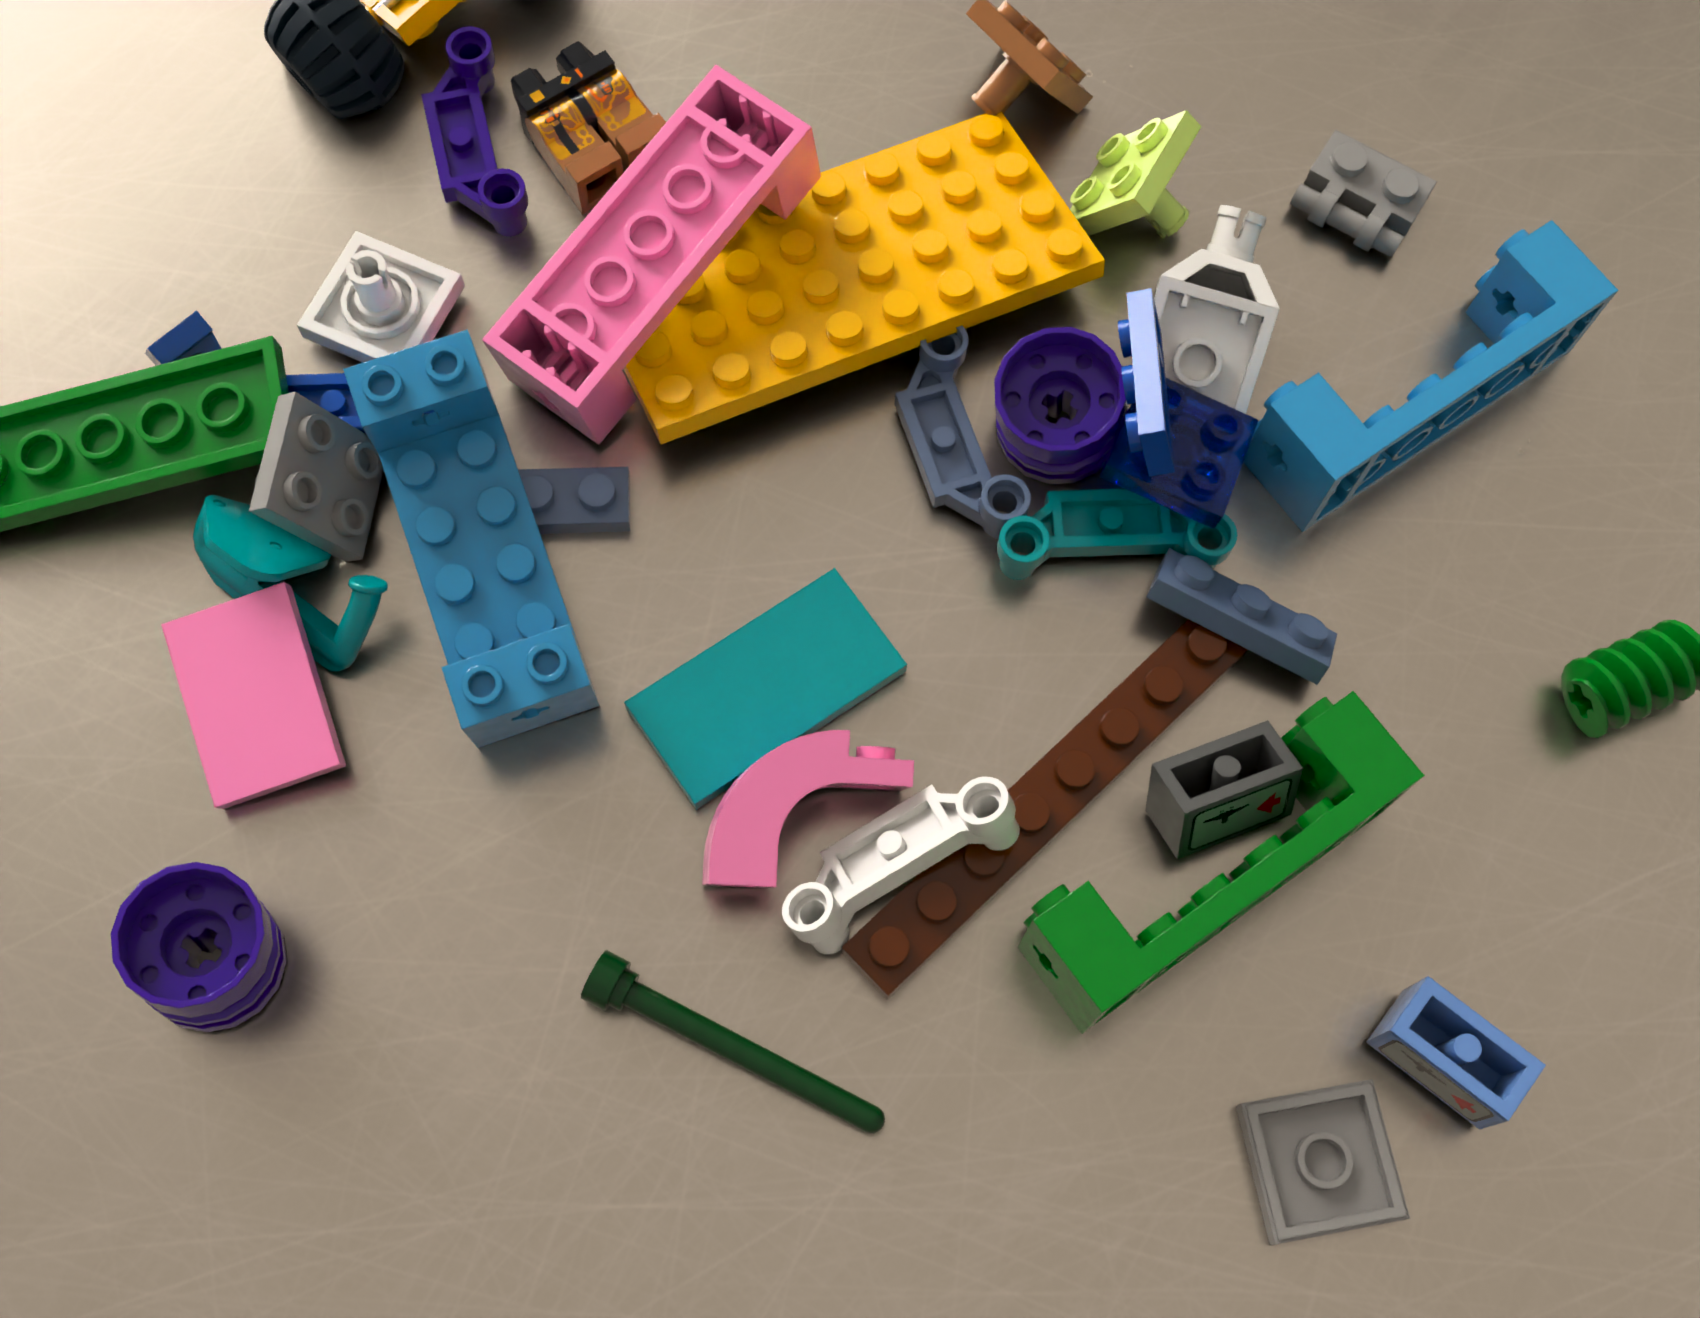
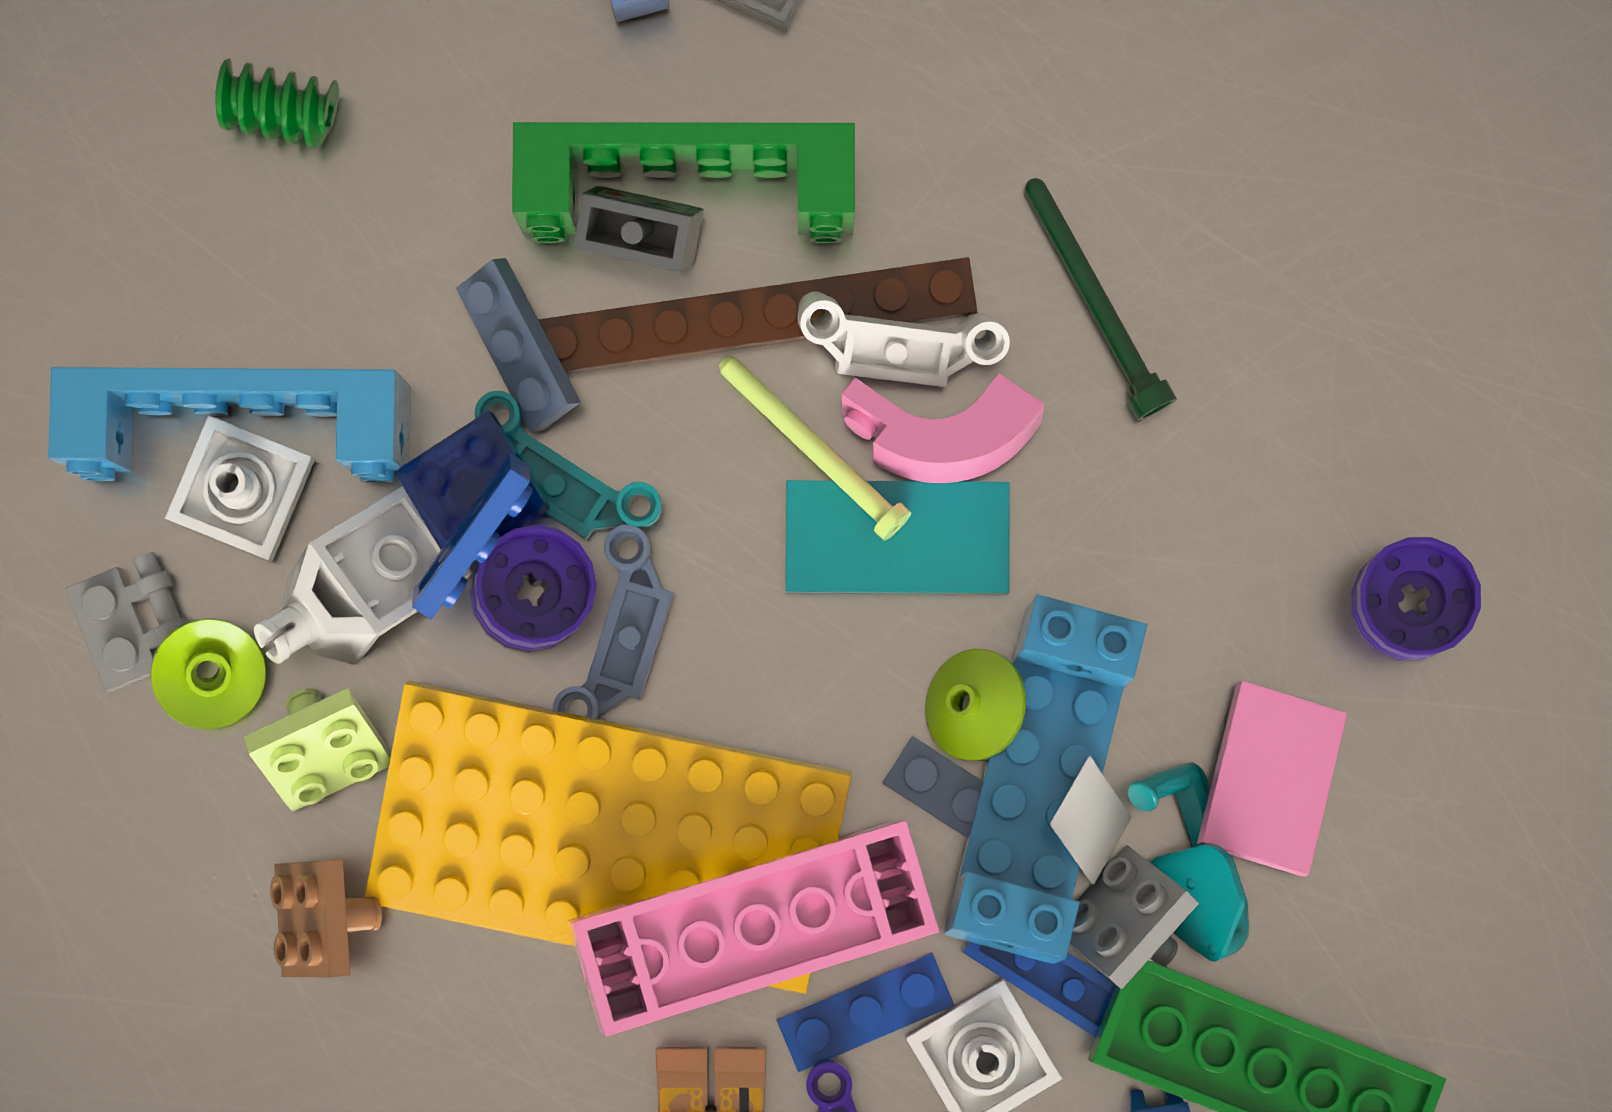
camera: 140 degrees left, 15 degrees up
none -> lime dish [151,618,266,730]
none -> white plate [165,415,315,562]
none -> yellowish green bar [719,356,911,541]
none -> blue plate [776,952,955,1072]
none -> lime dish [925,649,1026,761]
none -> white sticker [1050,756,1131,884]

